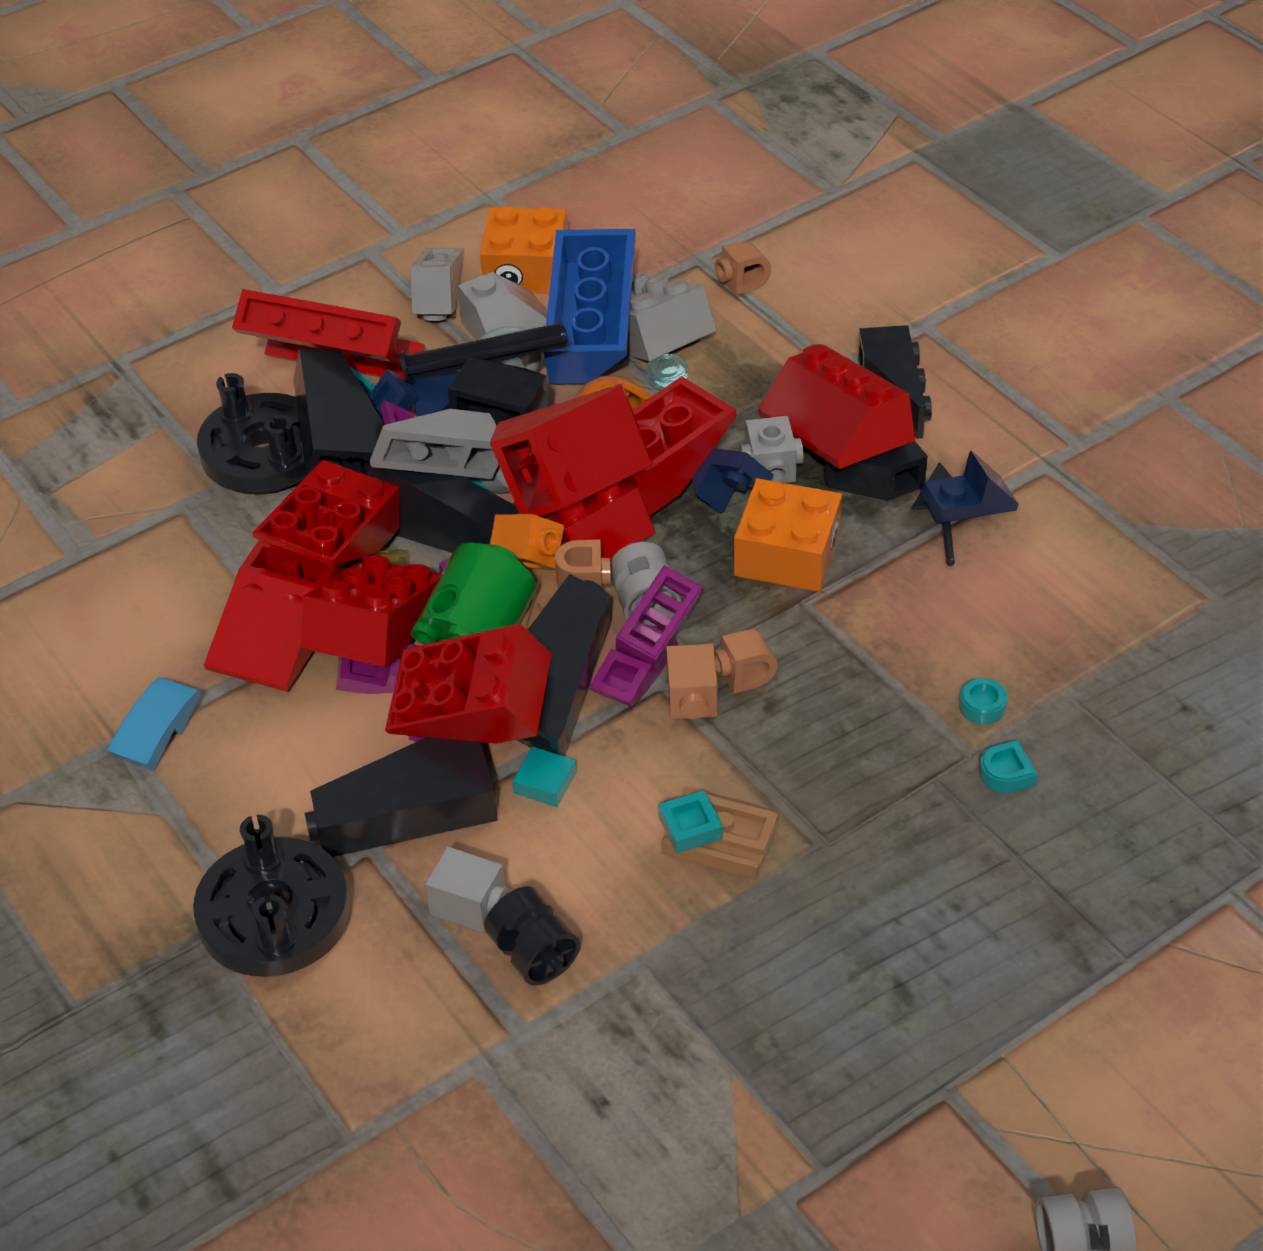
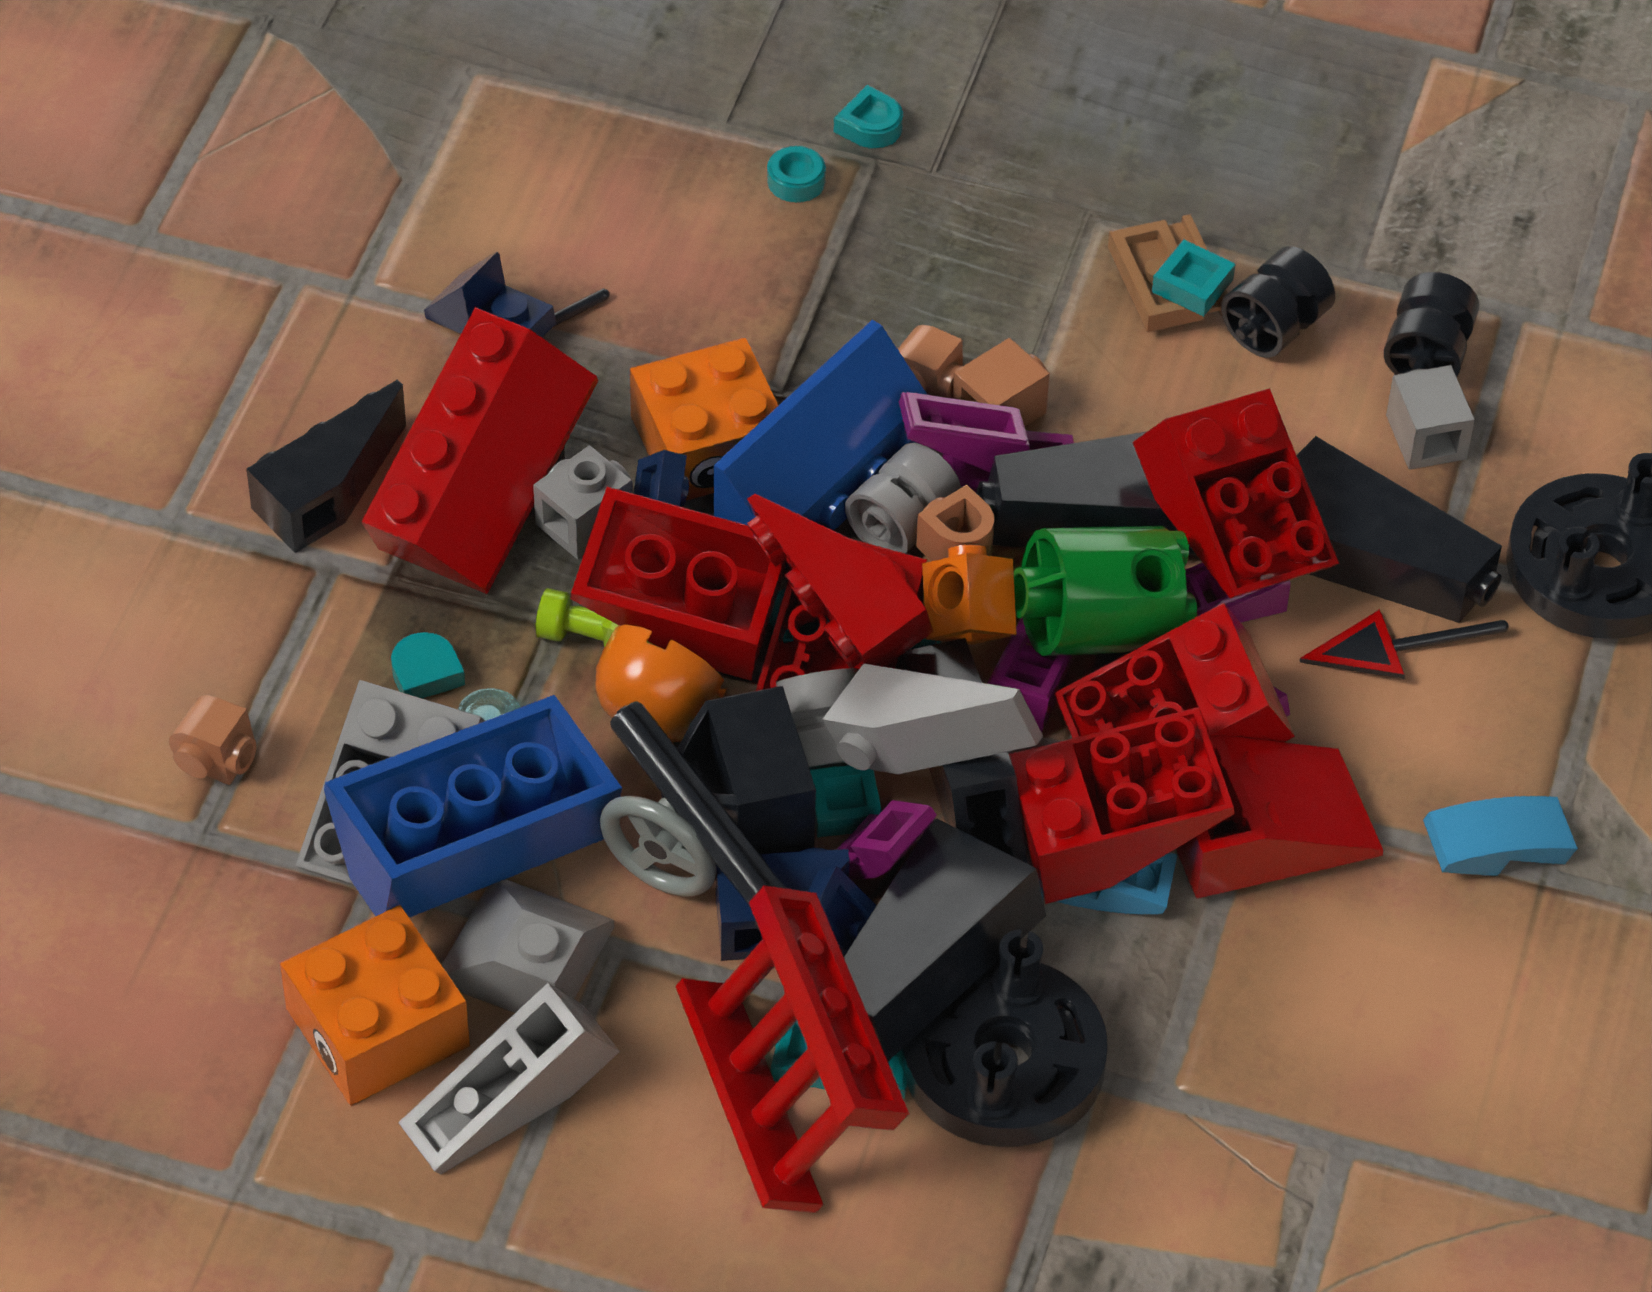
camera: 130 degrees left, 5 degrees up
none -> teal tile [391,632,465,699]
none -> blue slope [714,320,928,570]
none -> black wheel [1221,246,1335,358]
none -> piece [1300,609,1509,679]

